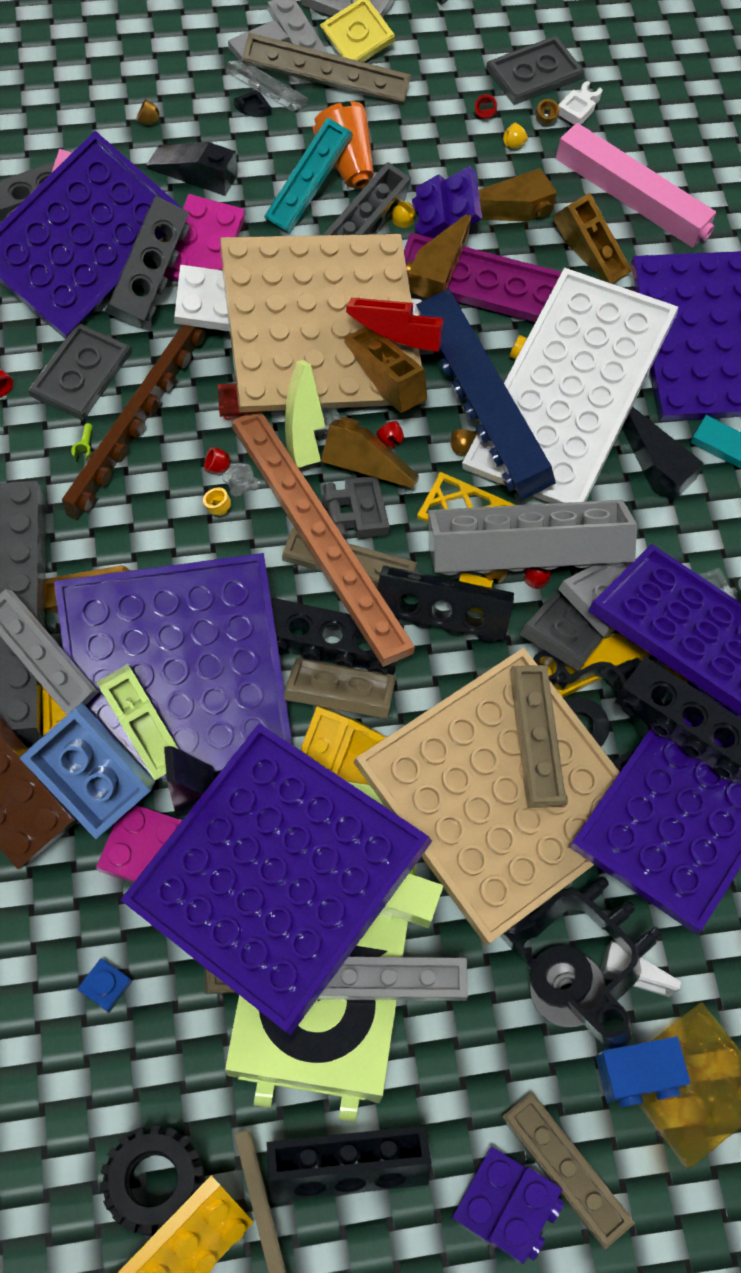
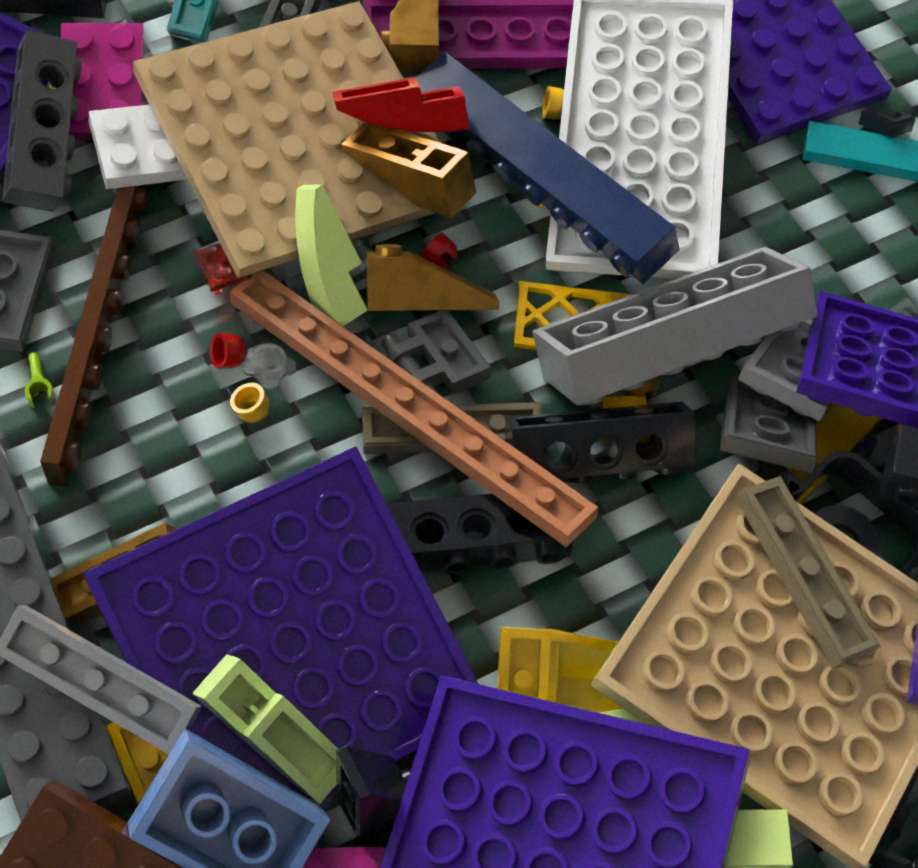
camera: 20 degrees left, 5 degrees down
dark tan tile [283,658,396,719] -> none
pearl gold hinge [450,429,476,456] -> none
red hinge [524,567,551,589] -> none
black slope [622,406,704,502] -> none

